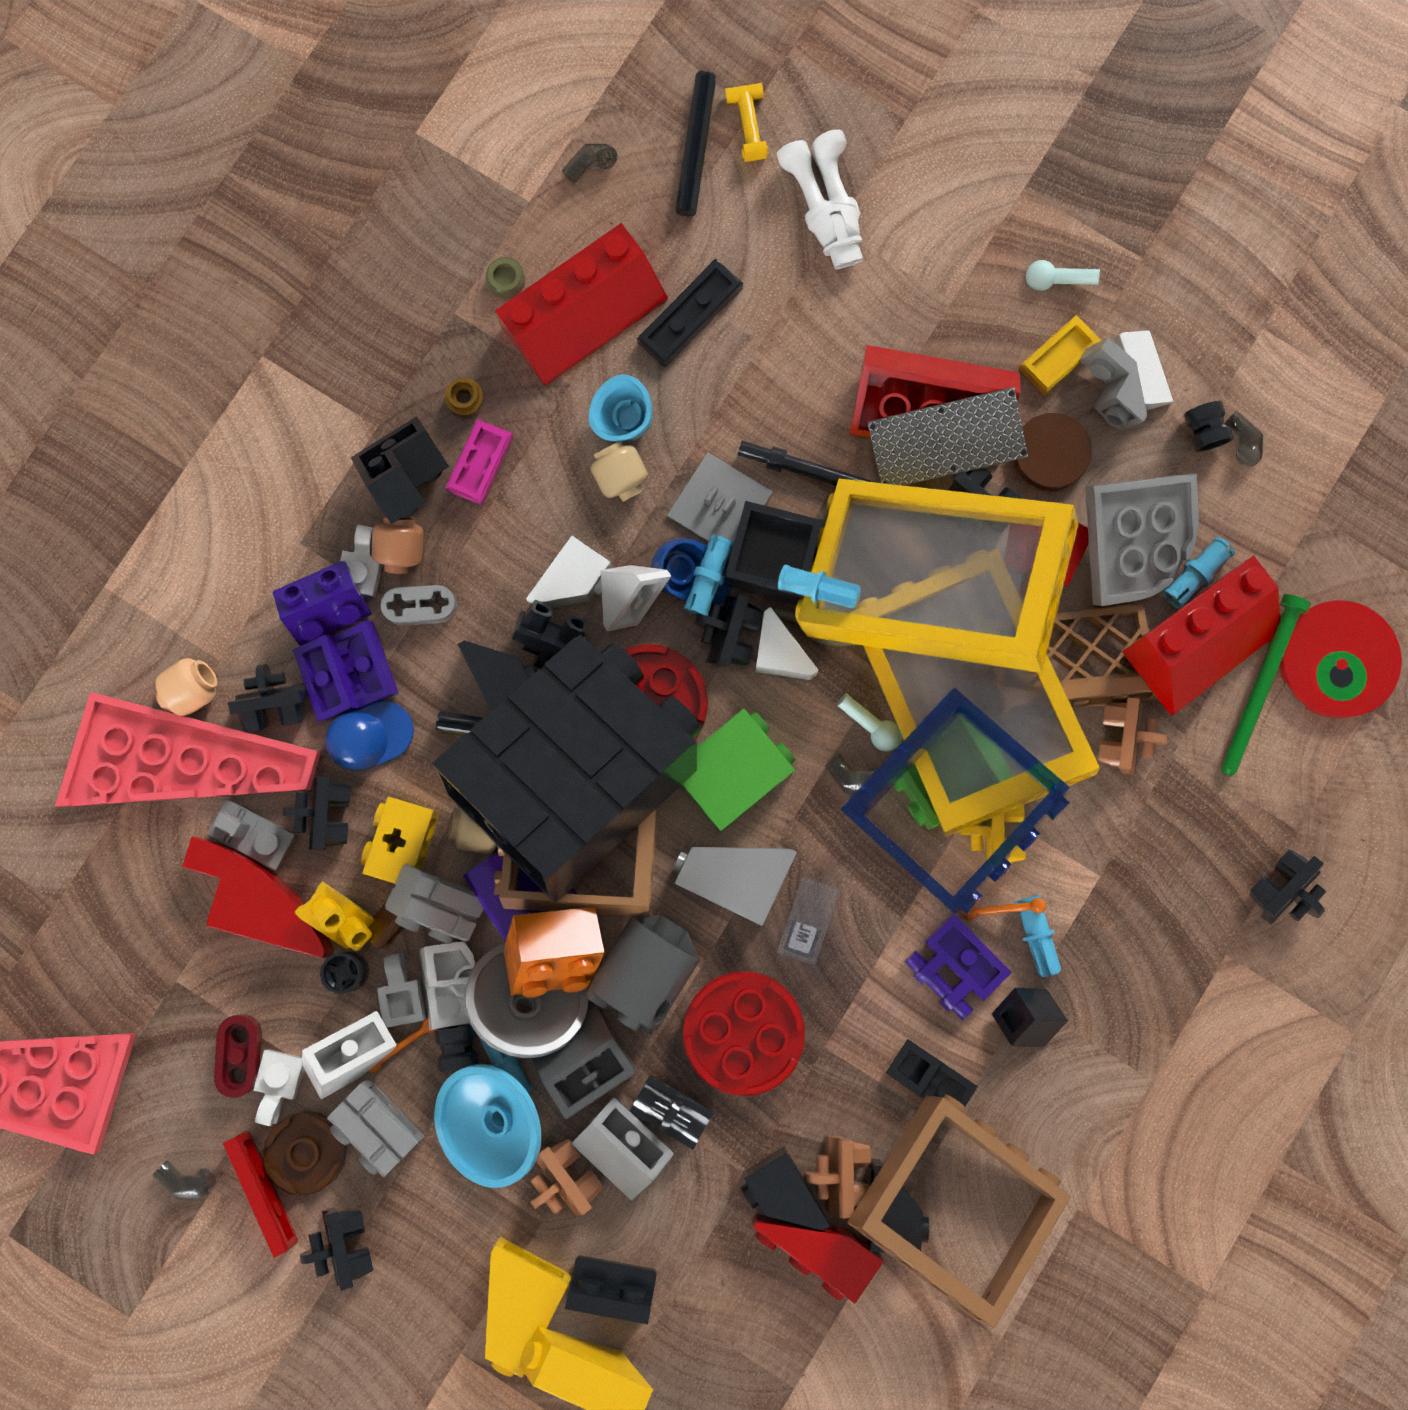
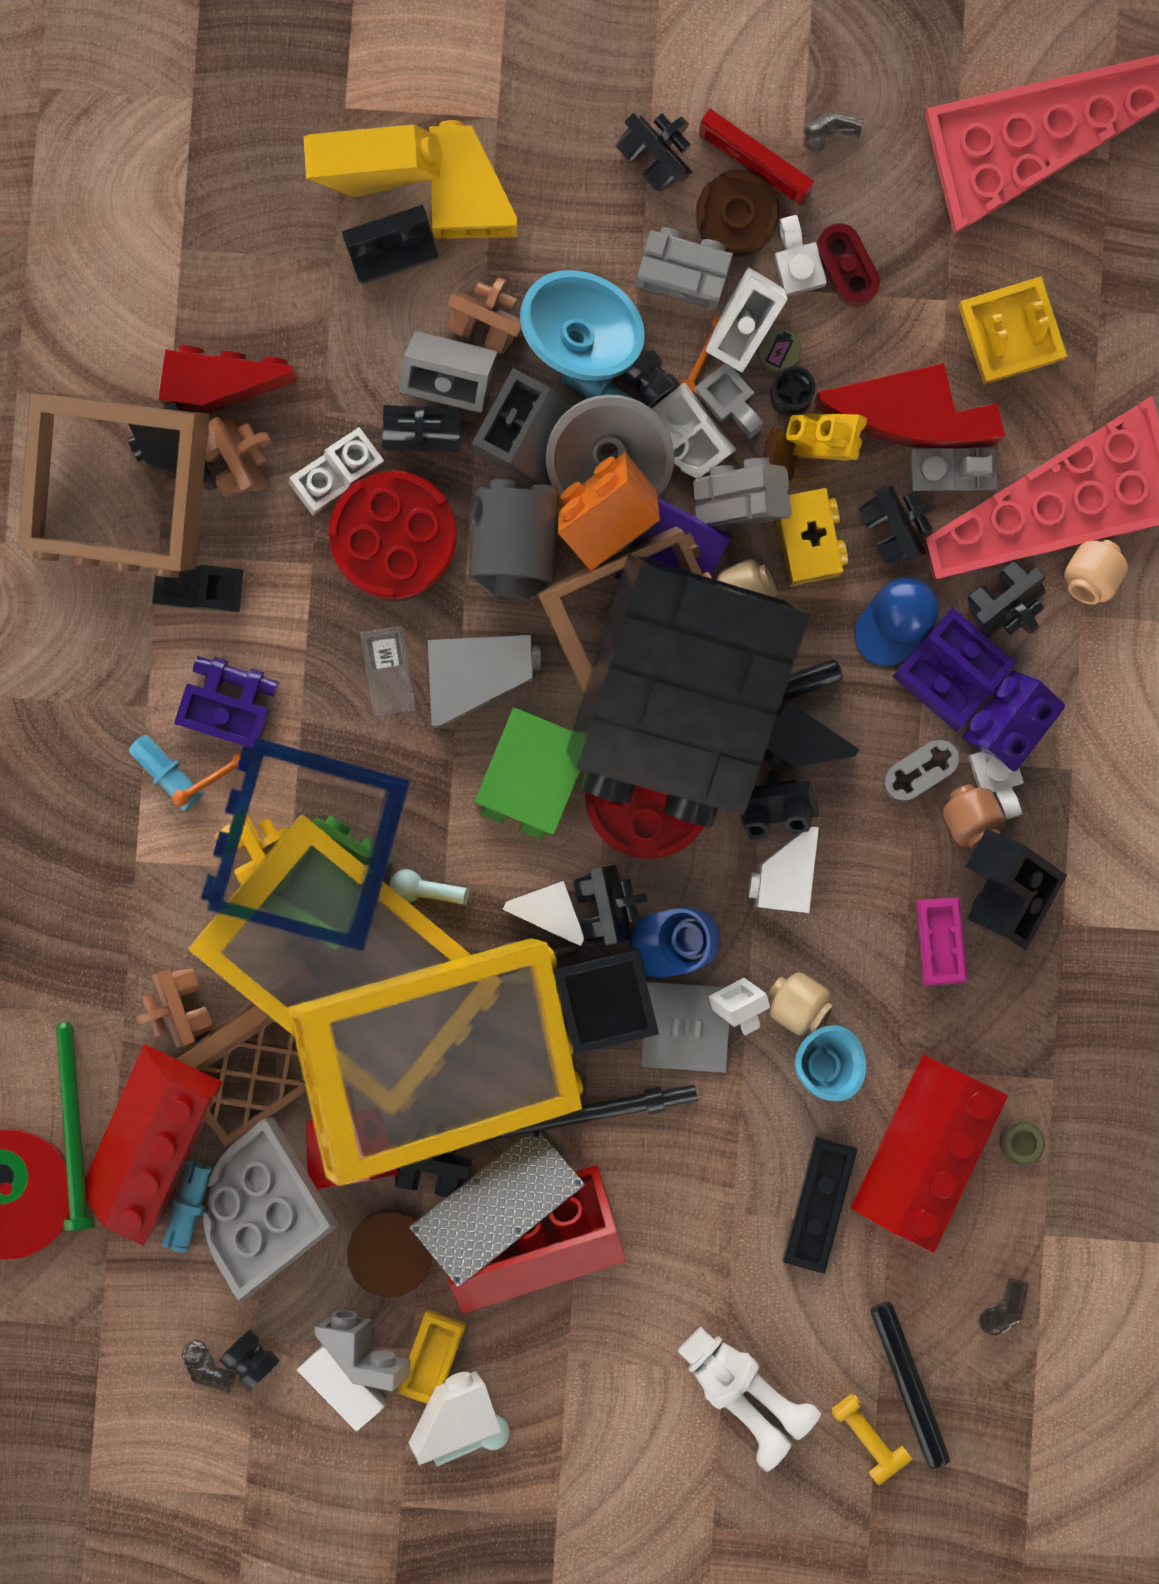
camera: 150 degrees right, 5 degrees up
pearl gold plate [444,378,484,416] -> none
white slope [601,565,671,631] -> none
medium azure pin [683,534,734,616] -> none
black slope [741,1146,830,1230] -> none
medium azure axle [778,565,861,608] -> none
clear smoke arm [825,754,885,796] -> none
black panel [992,988,1068,1047] -> none
none -> white slope [288,427,384,516]
none -> white slope [409,1371,501,1465]
none -> white tile [708,978,770,1035]
none -> tile [758,329,801,374]
none -> yellow plate [958,276,1067,385]

